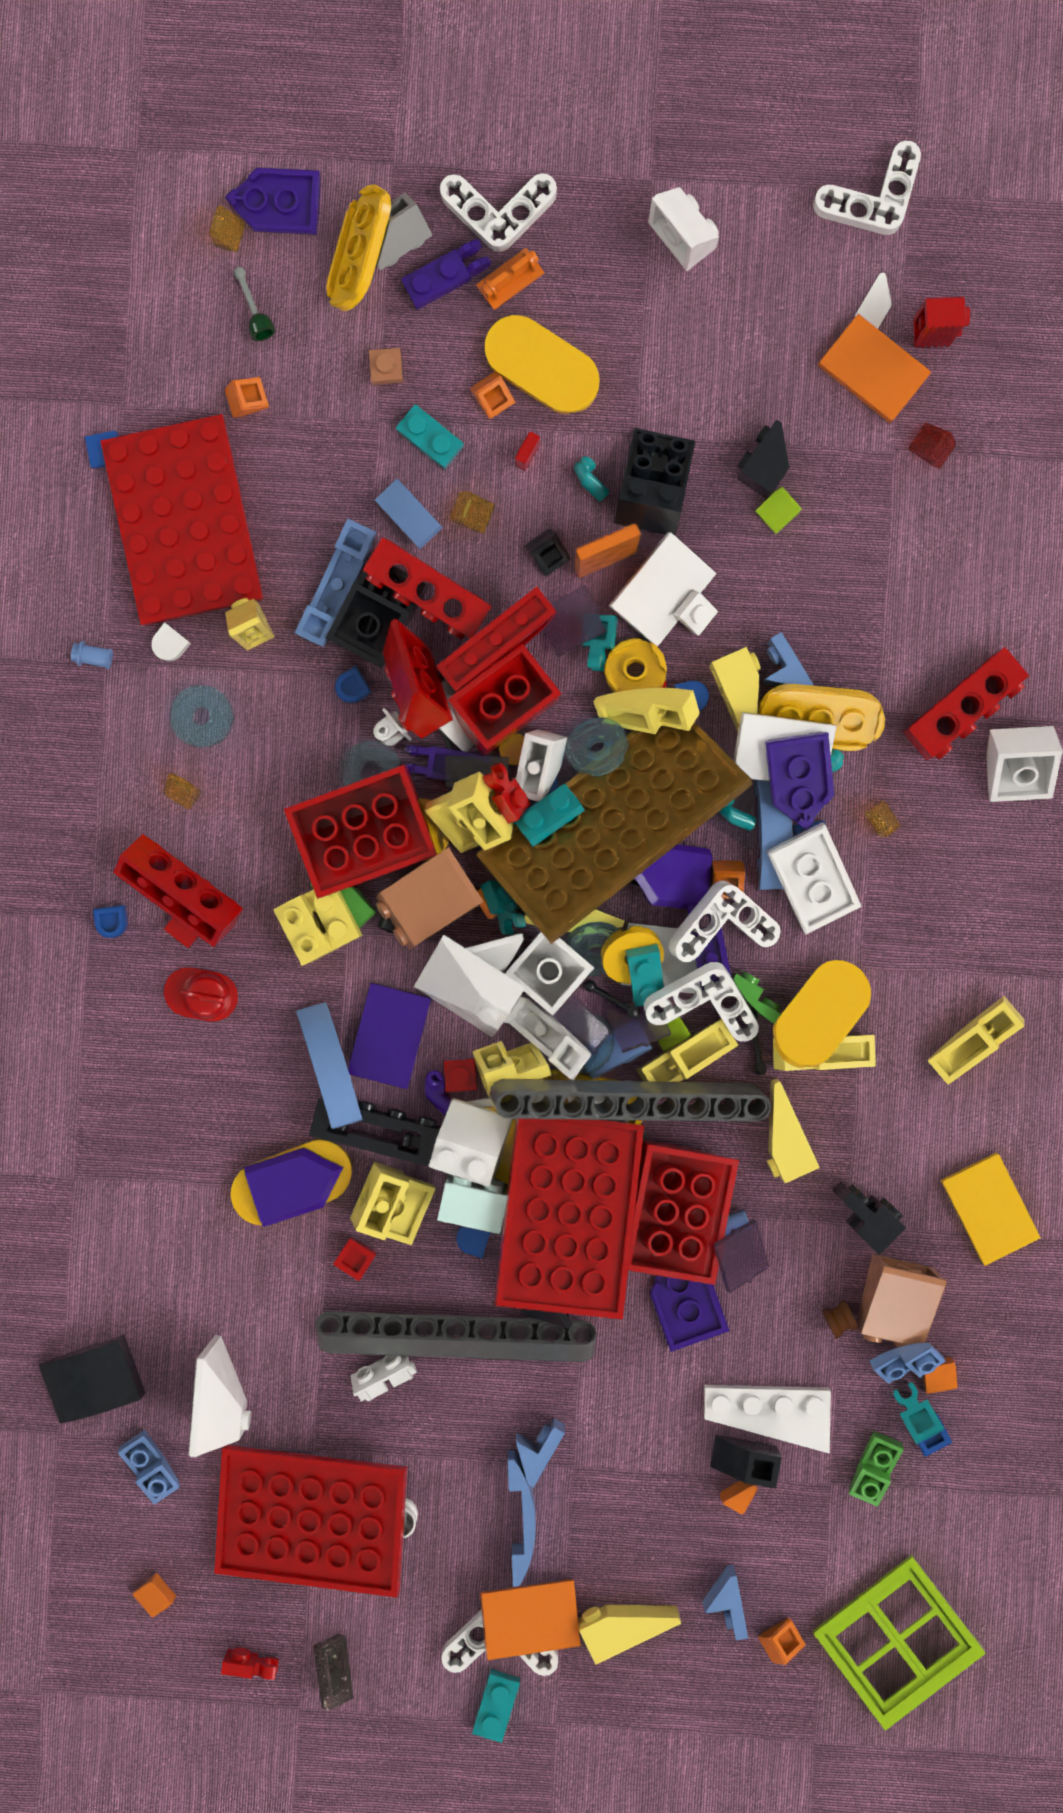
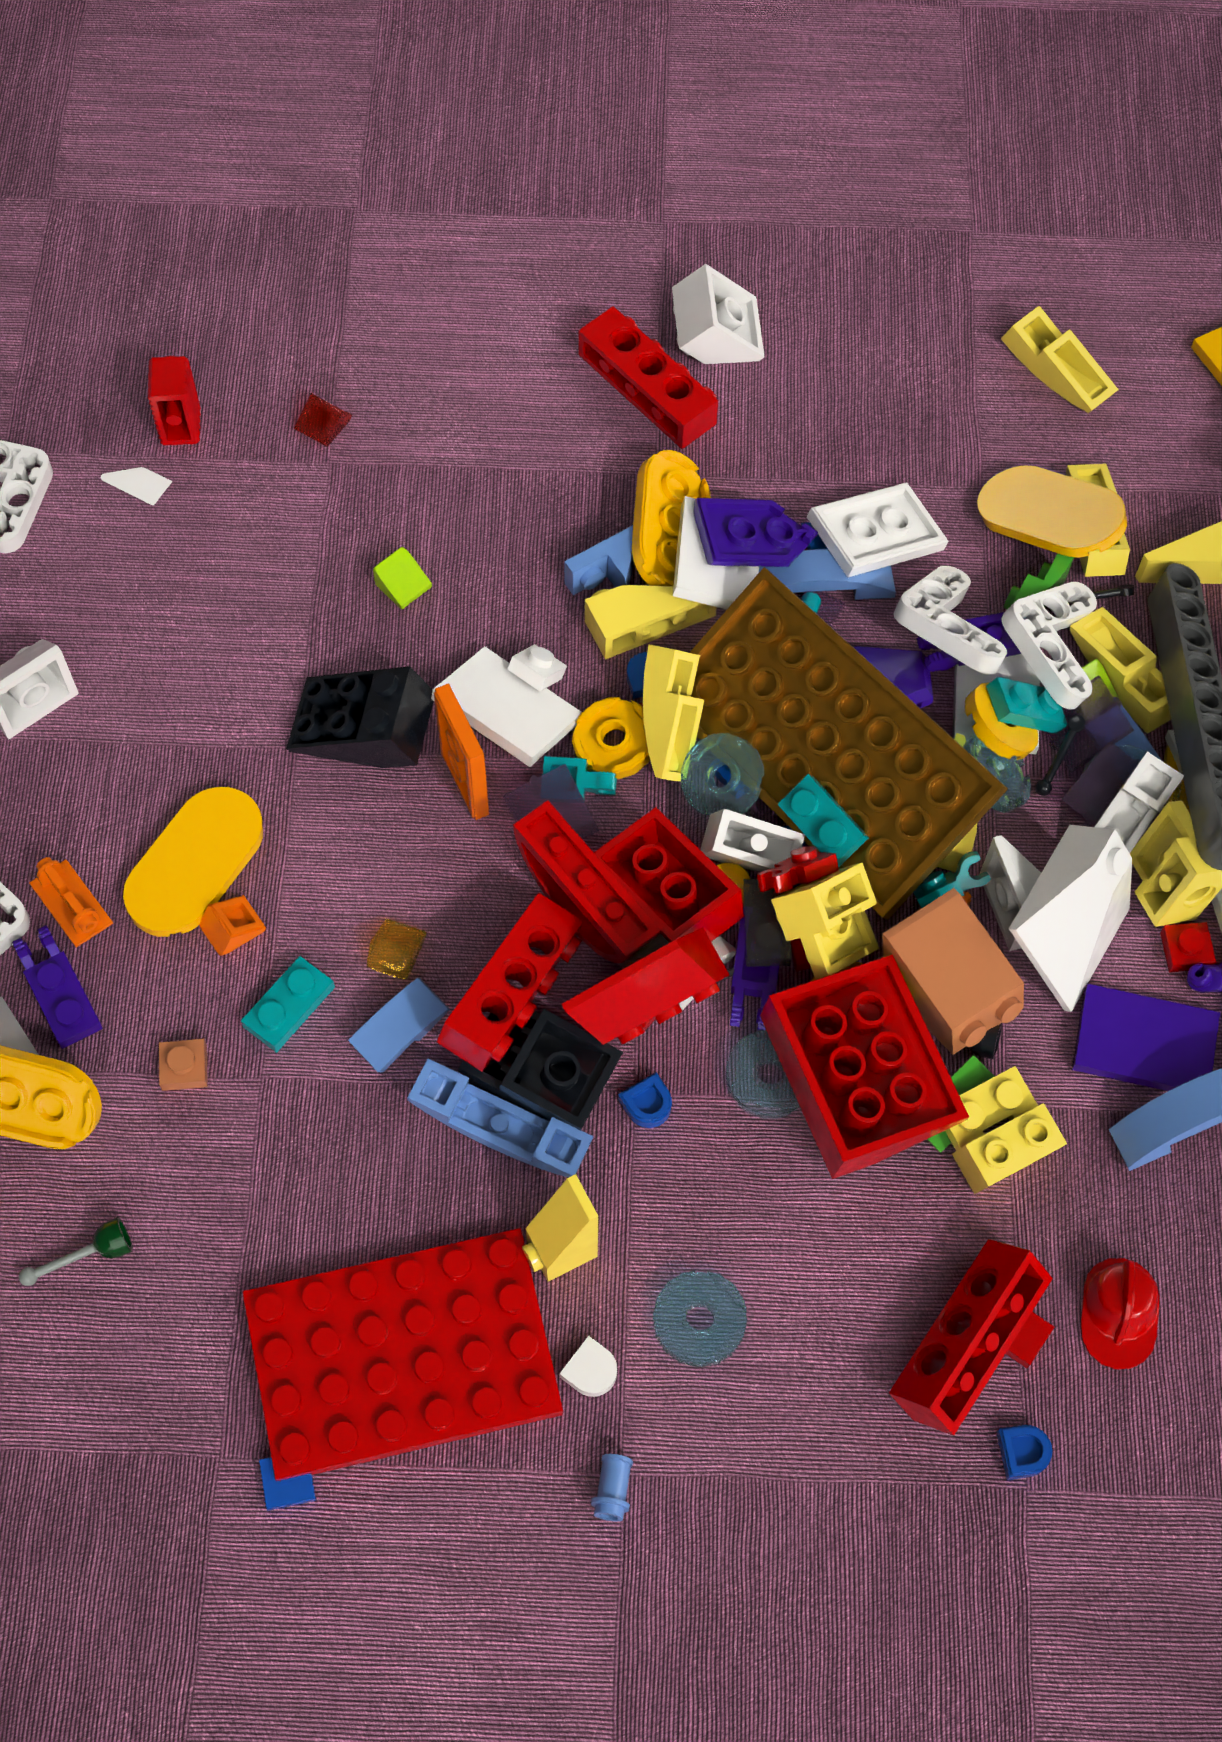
camera: 95 degrees left, 25 degrees down
clear yellow slope [164,773,202,810] -> none
orange slope [225,377,269,418] -> none
white hinge [373,708,412,746] -> none
white slope [505,932,594,1016] -> none
red tile [515,432,541,472] -> none
black slope [525,529,571,577] -> none
teal arm [574,456,610,502] -> none
orange slope [712,860,745,899] -> none
black slope [737,419,790,499] -> none
orange tile [817,313,932,424] -> none
clear yellow slope [865,800,900,838] -> none

